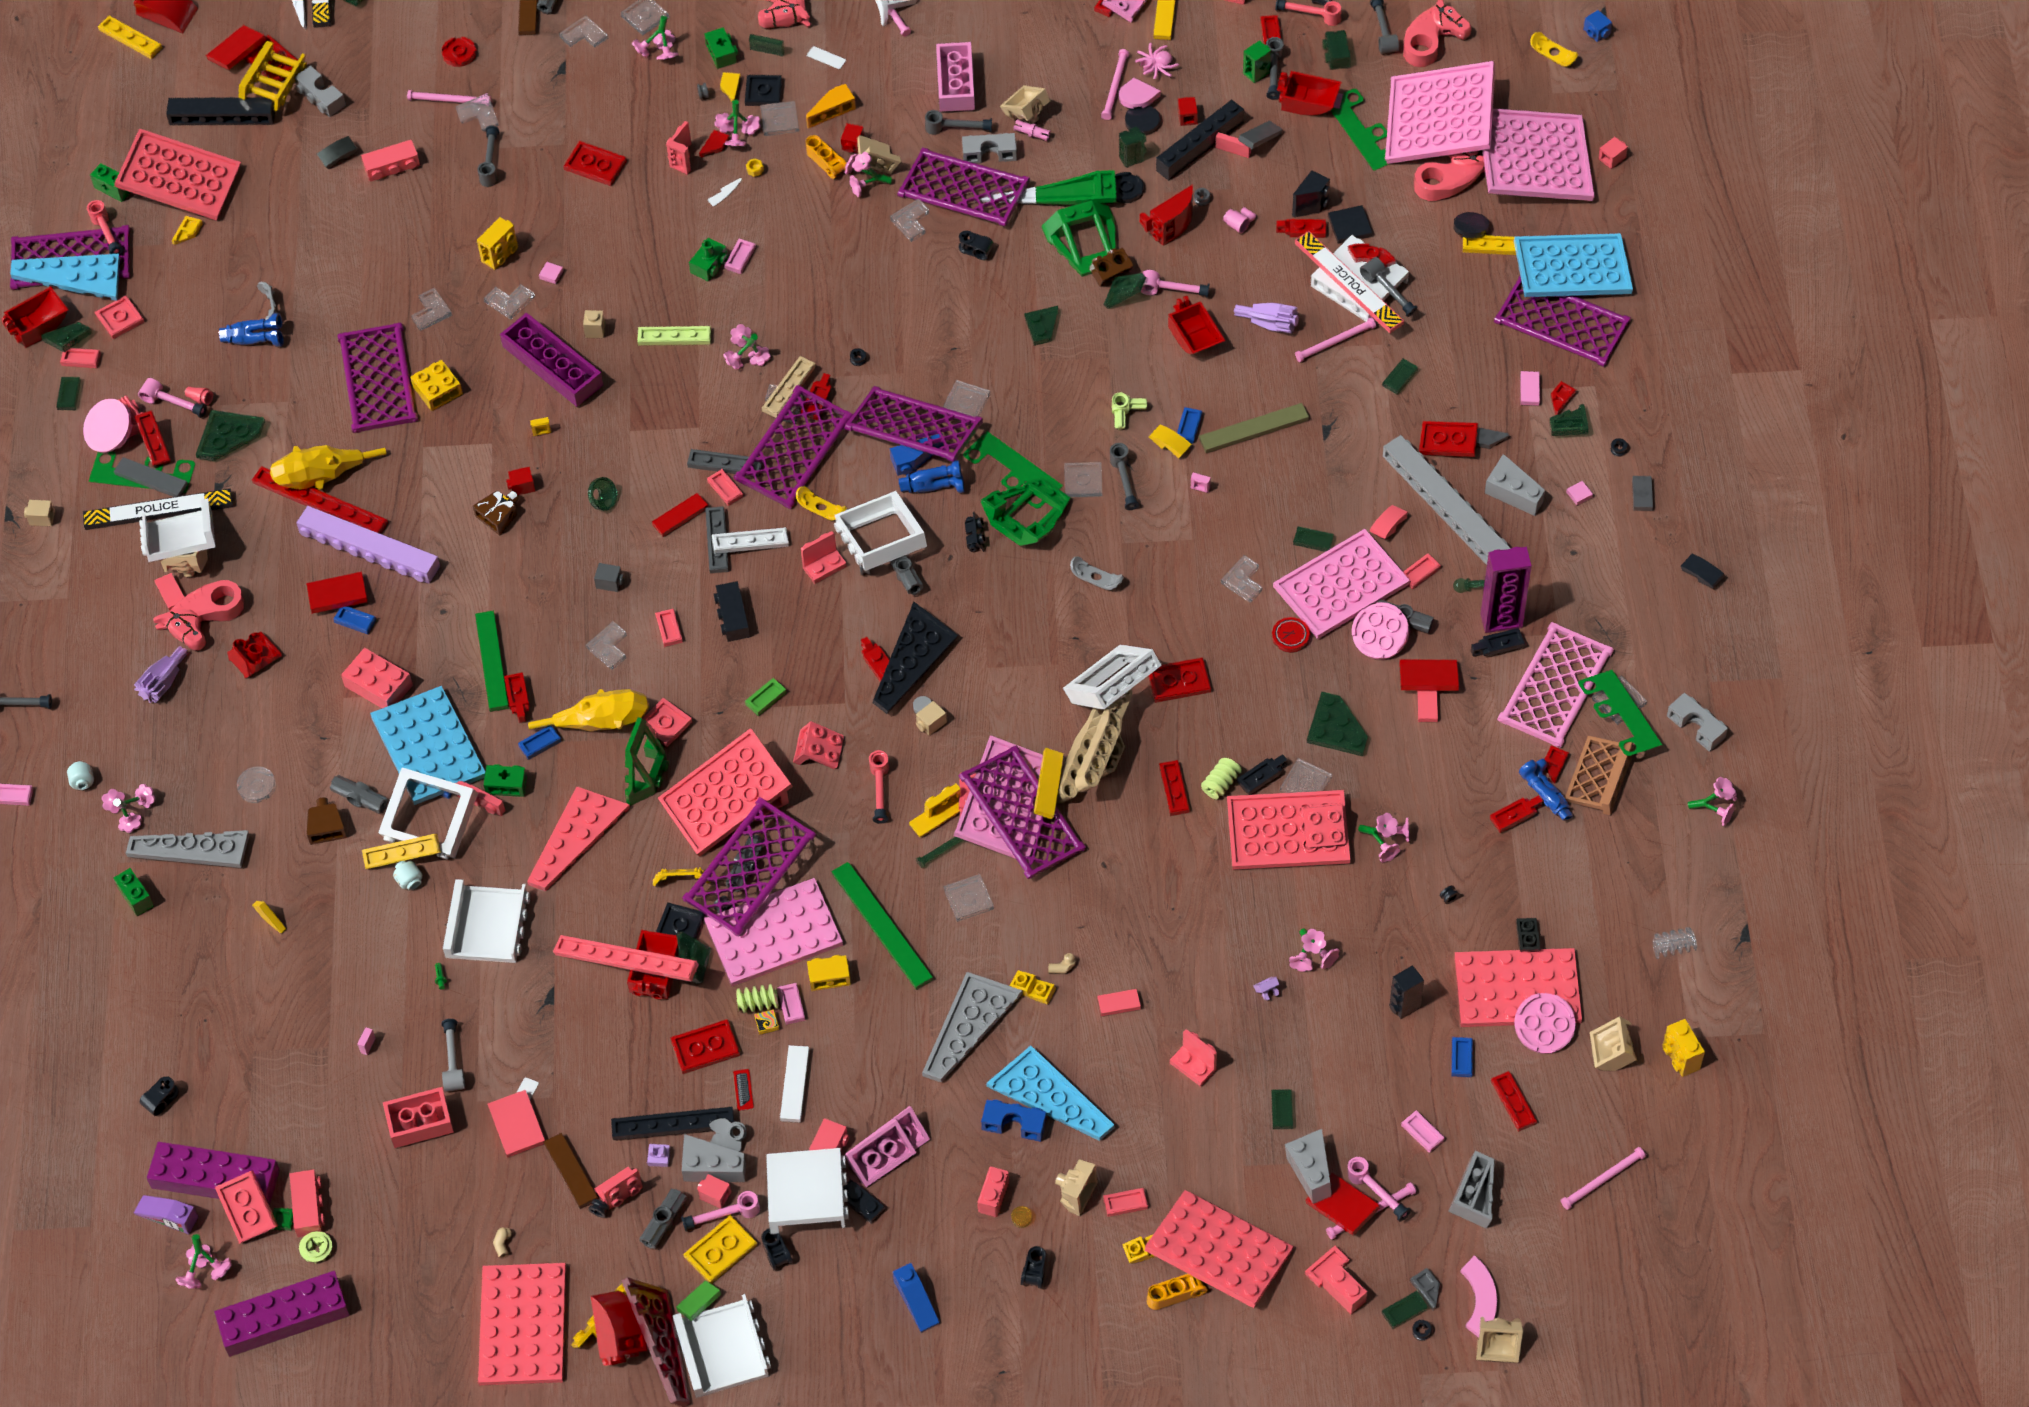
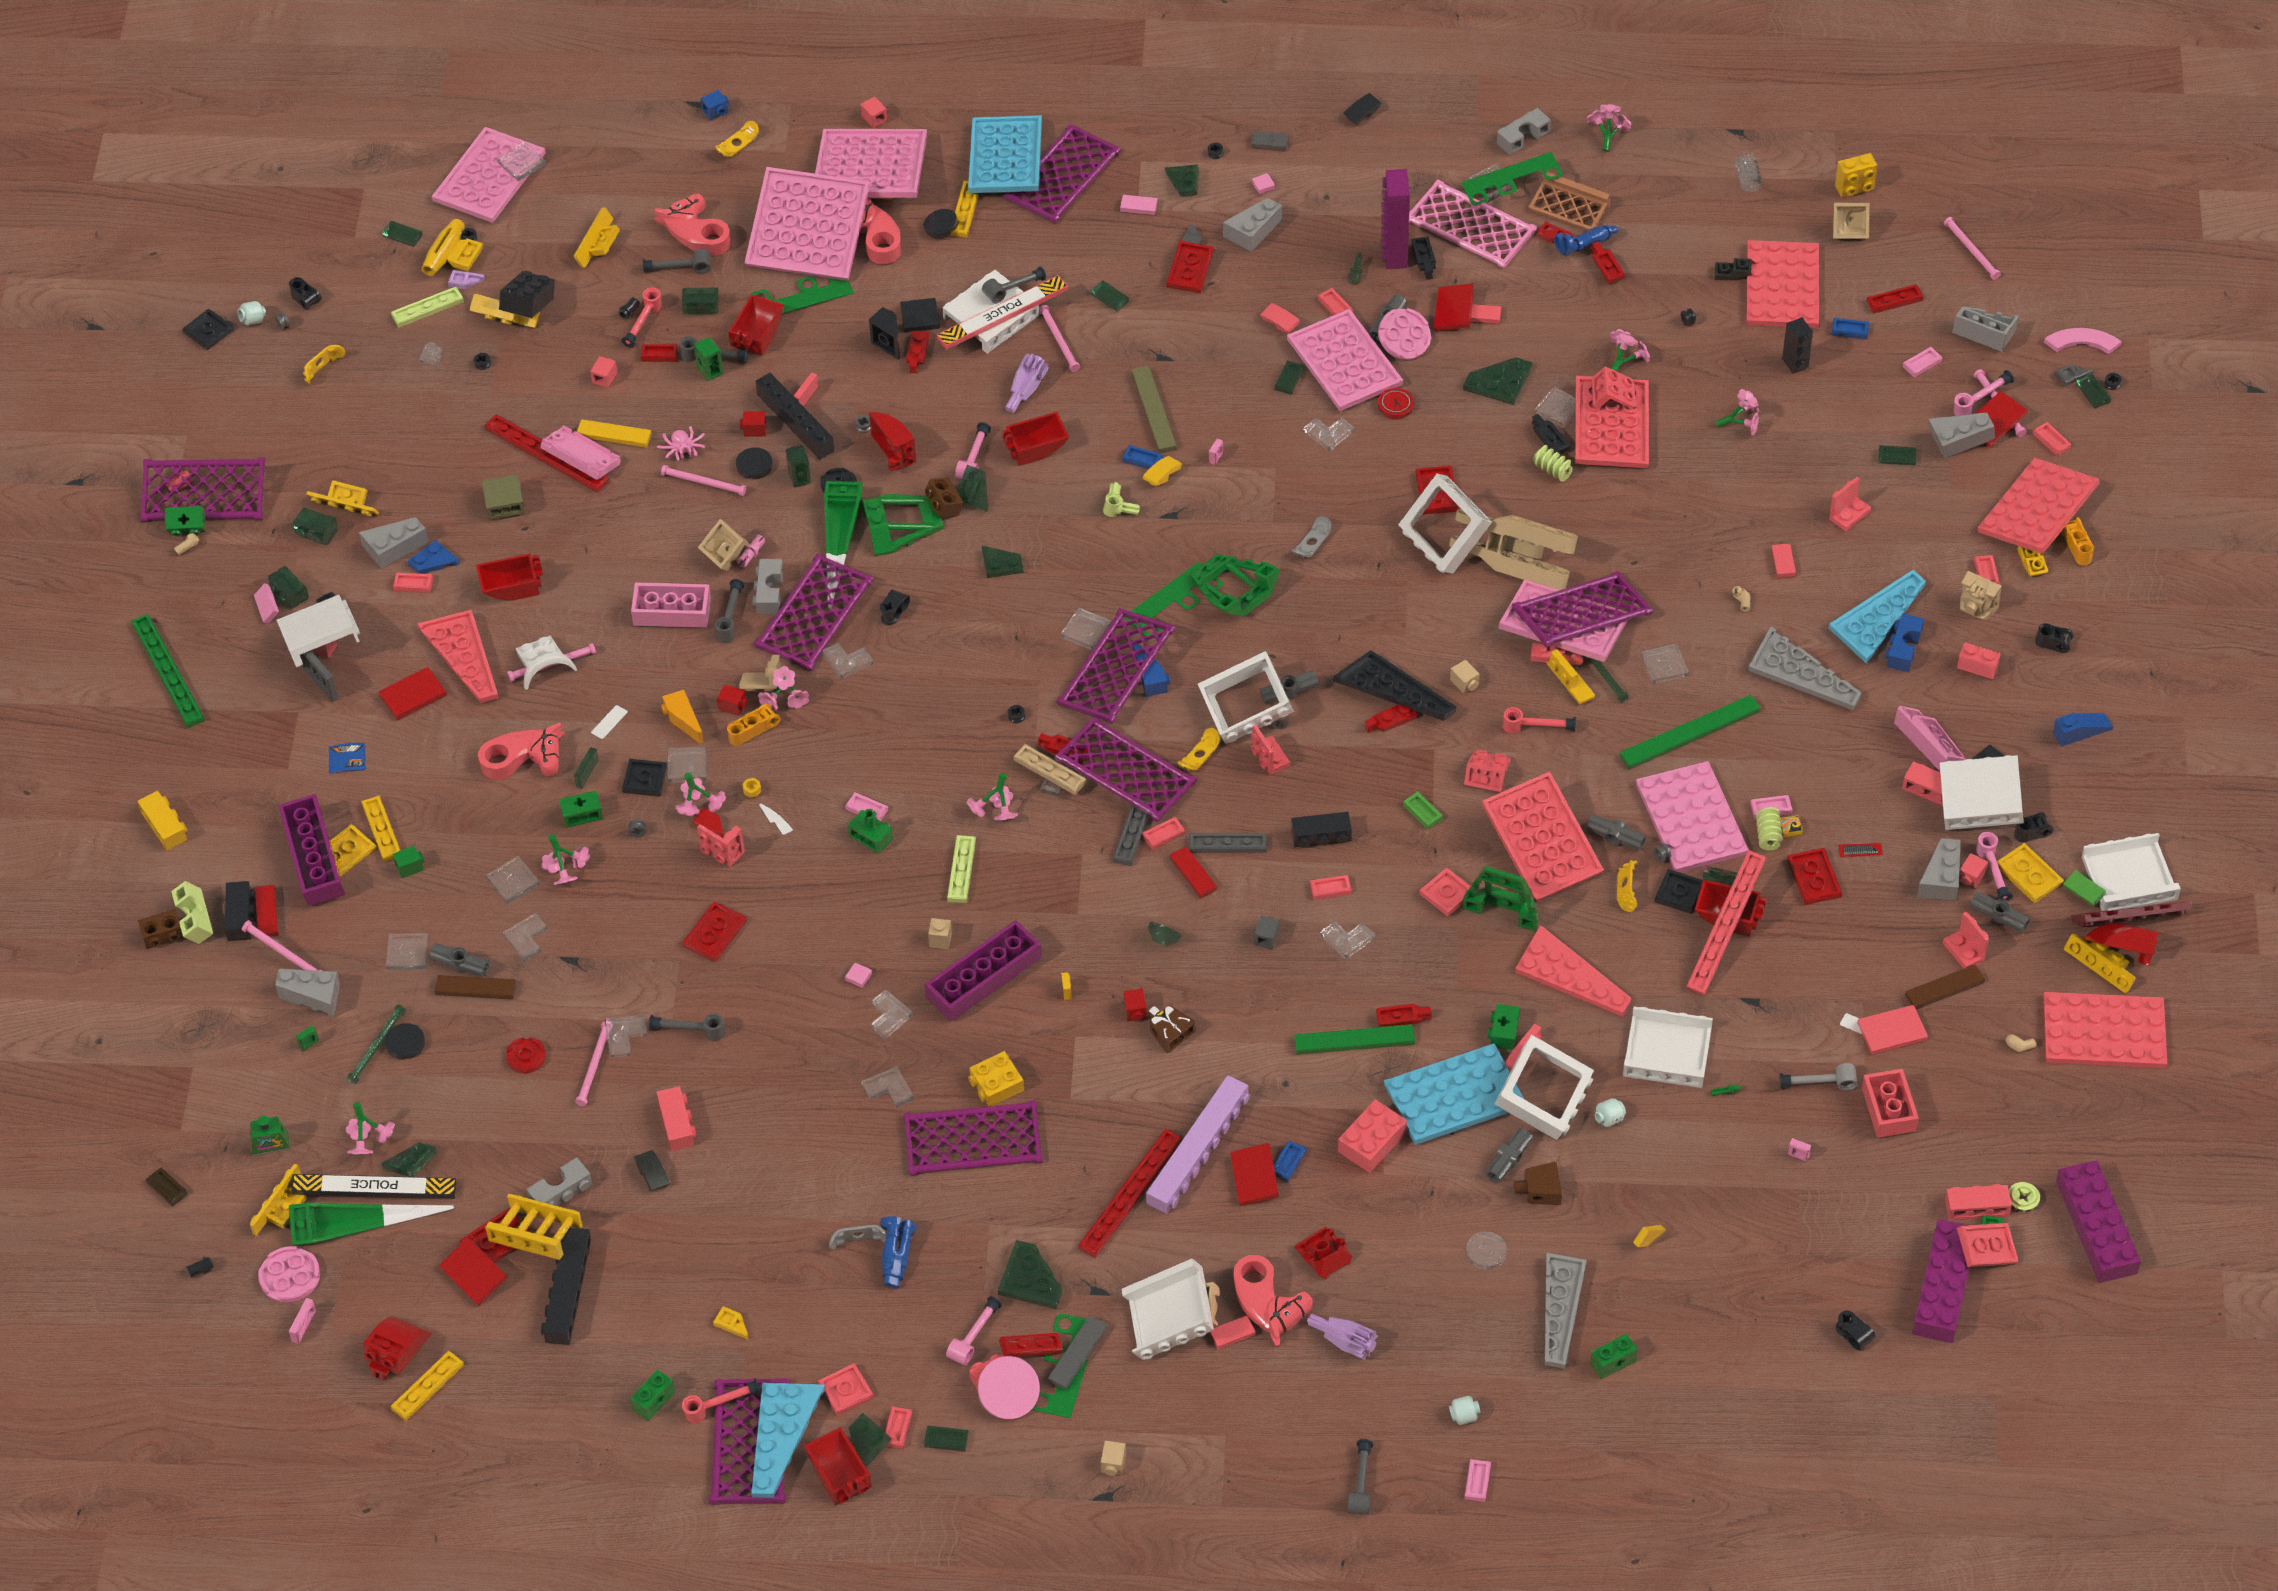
camera: 85 degrees left, 5 degrees down
tile [83,488,233,530] -> none
bright pink plant [102,784,155,833] -> none
coral plate [115,128,241,221] -> none
medium lavender slope [134,1195,198,1234] -> none
bright pink plant [176,1234,231,1289] -> none
coral cone [185,387,213,405] -> none
yellow piece [270,445,386,490] -> none
yellow tile [362,834,441,869] -> none
yellow brick [477,217,518,270] -> none
blue tile [518,725,561,760] -> none
yellow piece [528,689,649,731] -> none
black bush [588,1199,609,1218] -> none
black plate [611,1107,734,1140] -> none
lavender tile [647,1144,670,1167] -> none
magenta door [682,797,816,937] -> none
light grey plate [709,1118,747,1151] -> none
white tile [712,528,789,554] -> none
yellow tile [720,72,741,102] -> none
white tile [780,1045,809,1123] -> none
yellow brick [807,955,851,991] -> none
blue piece [898,460,965,493] -> none
light grey tile [913,696,932,714] -> none
black hinge [965,512,986,552] -> none
yellow slope [1010,970,1056,1005] -> none
clear yellow tile [1011,1206,1032,1228] -> none
yellow tile [1034,748,1064,819] -> none
clear tile [1064,462,1102,497] -> none
dark grey piece [1110,443,1140,510] -> none
bright pink tile [1119,78,1161,109] -> none
red tile [1159,760,1189,816] -> none
bright pink piece [1223,207,1256,234] -> none
dark grey tile [1238,121,1283,149] -> none
lavender tile [1253,977,1279,1000] -> none
coral brick [1322,1264,1367,1314] -> none
red tile [1347,243,1396,268] -> none
light grey brick [1383,435,1510,565] -> none
tan brick [1476,1317,1523,1363] -> none
bright pink tile [1514,993,1575,1054] -> none
red tile [1551,381,1576,416] -> none

